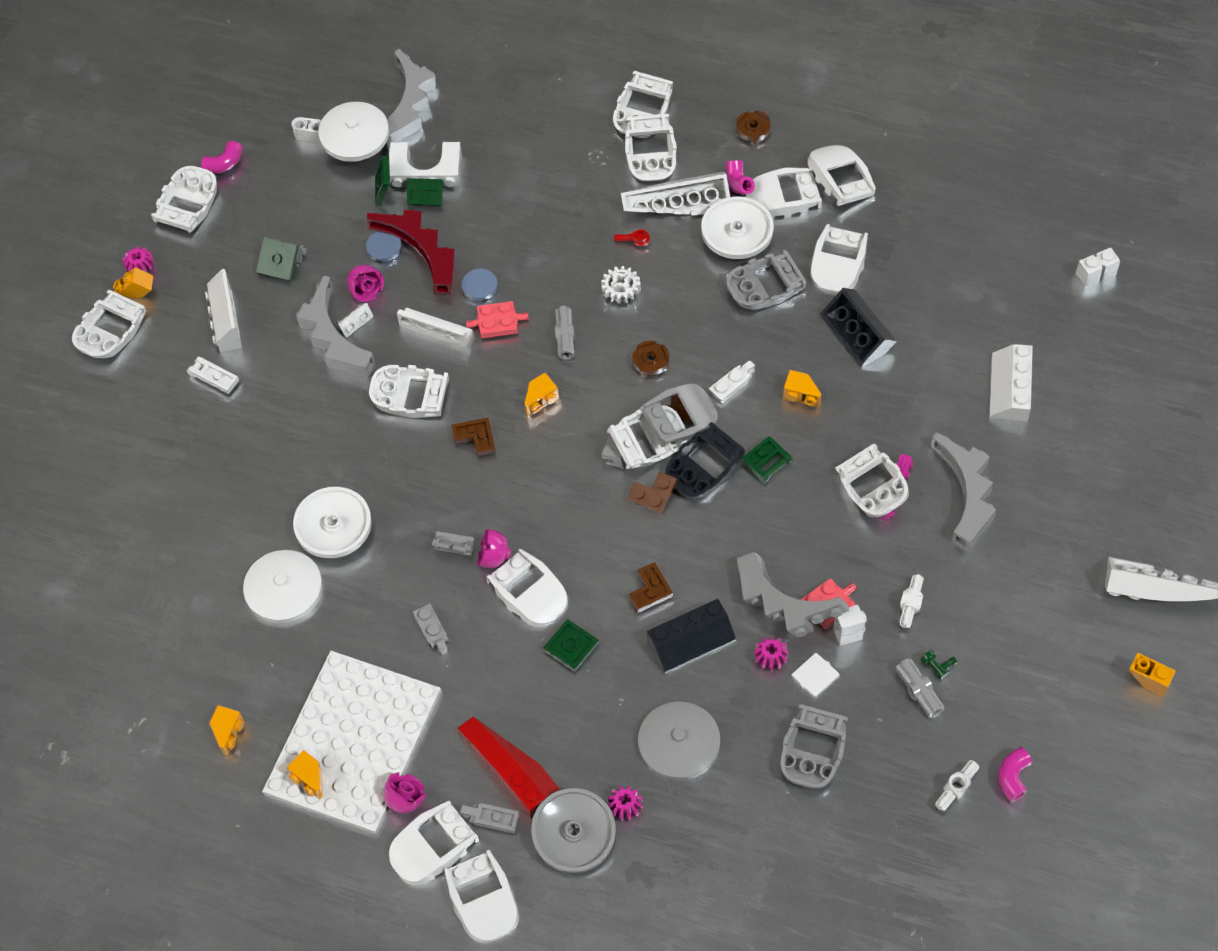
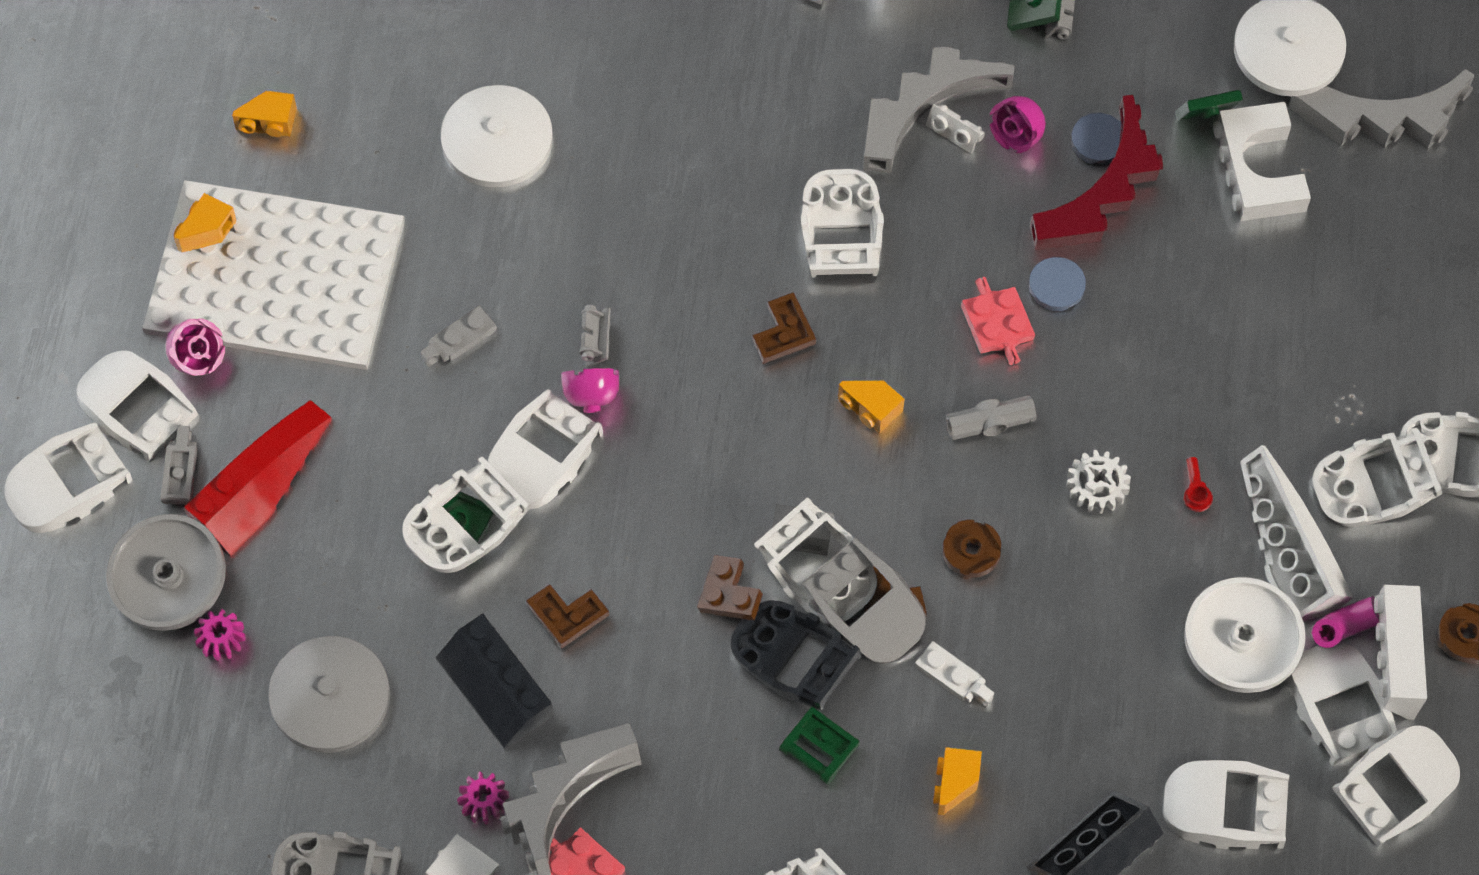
camera: 75 degrees right, 5 degrees up
white dish [293,487,372,558] -> none
white fence [397,308,473,348] -> none
dark green plate [407,178,443,205] -> none
light grey slope [726,250,806,310] -> none
none -> white slope [402,456,529,573]
none -> white slope [1374,585,1427,720]

